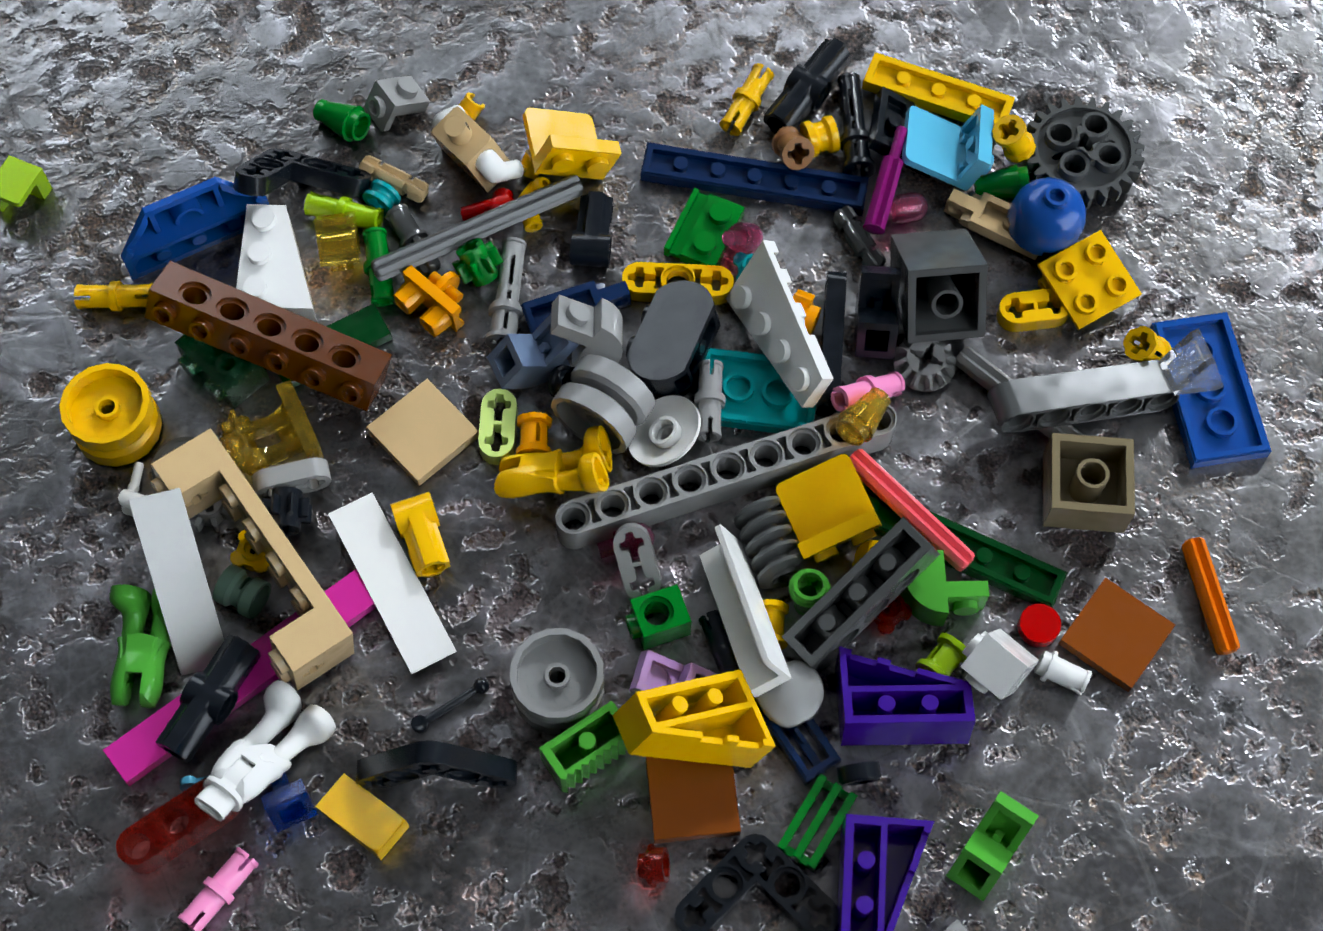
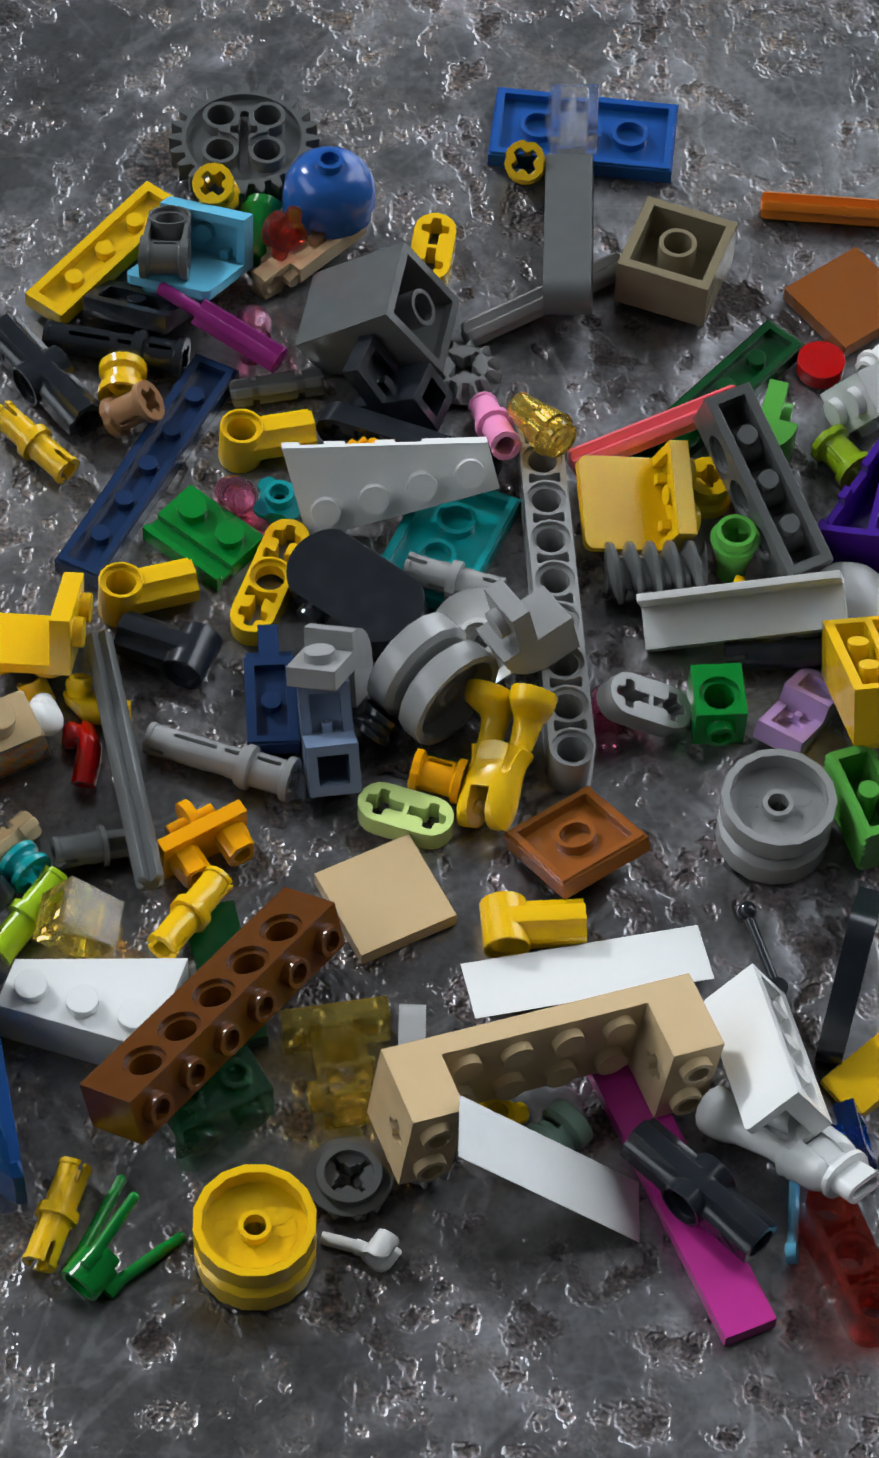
camera: 75 degrees left, 10 degrees down
bright green piece [109,584,172,708] -> none
green pin [362,227,395,307] -> none
green gear [452,238,503,287] -> none
yellow hinge [1037,230,1142,330] -> none
none -> green plant [61,1174,186,1301]
none -> yellow piece [98,557,200,628]
none -> dark grey piece [138,205,192,280]
none -> yellow pin [147,865,233,958]
none -> yellow piece [218,409,318,473]
none -> clear red plate [262,205,308,261]
none -> light grey brick [476,578,580,674]
none -> dark orange tile [503,786,651,900]
none -> white panel [704,963,832,1136]

